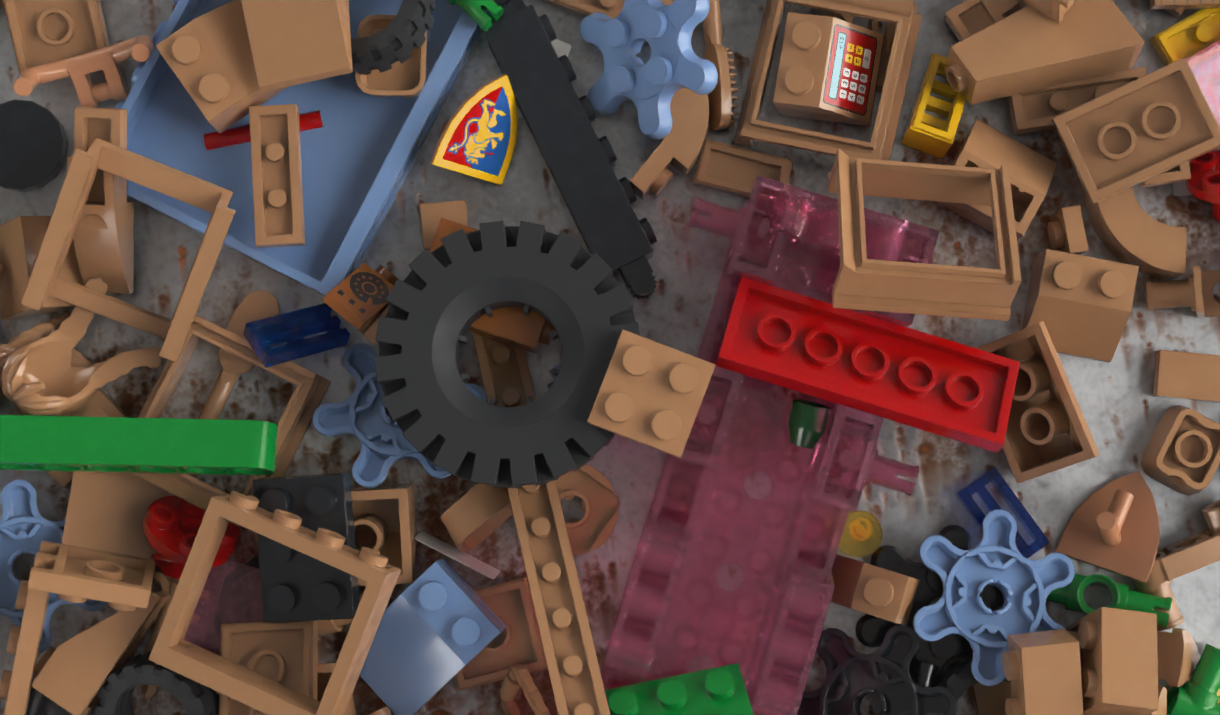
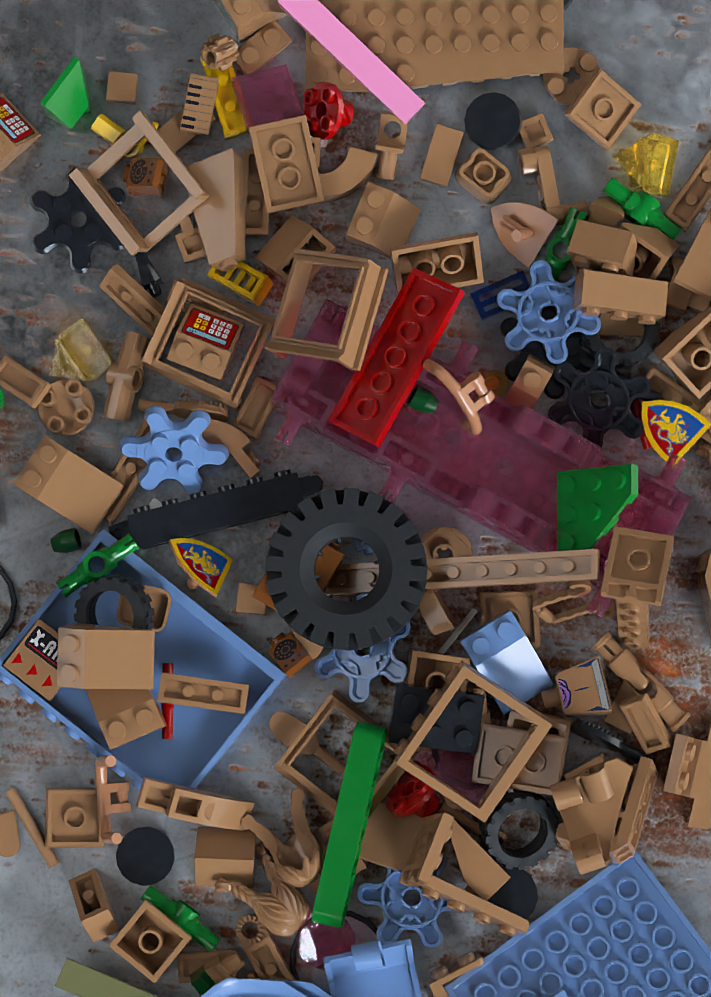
camera: 75 degrees left, 0 degrees up
medium nougat piece [21,138,236,362] -> none
clear blue tile [243,303,350,368] -> none
medium nougat plate [587,329,716,459] -> none
medium nougat plate [1047,205,1088,255] -> none
none -> nougat piece [423,359,495,435]

